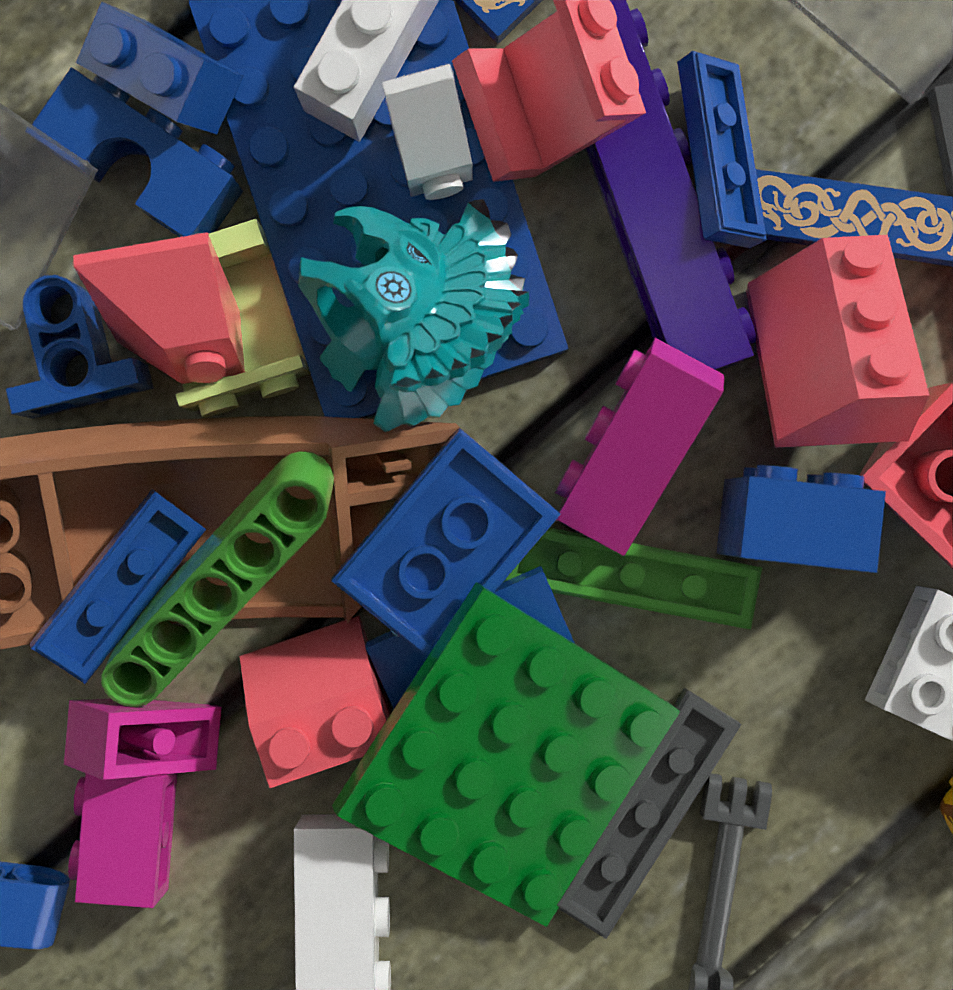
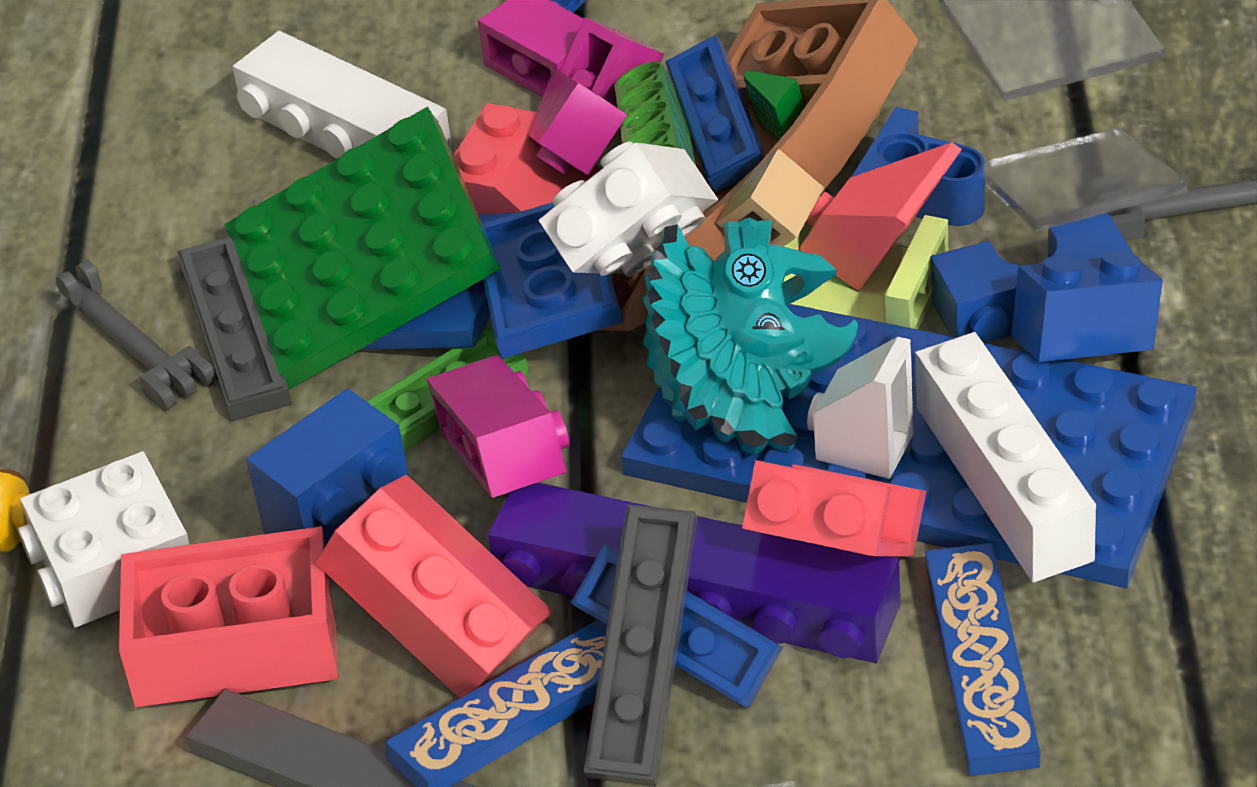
camera: 135 degrees right, 45 degrees down
none -> dark pink slope [528,68,627,175]
none -> white brick [539,142,718,277]
none -> dark grey tile [584,505,698,786]
none -> tan brick [716,148,824,247]
none -> green slope [743,70,805,142]

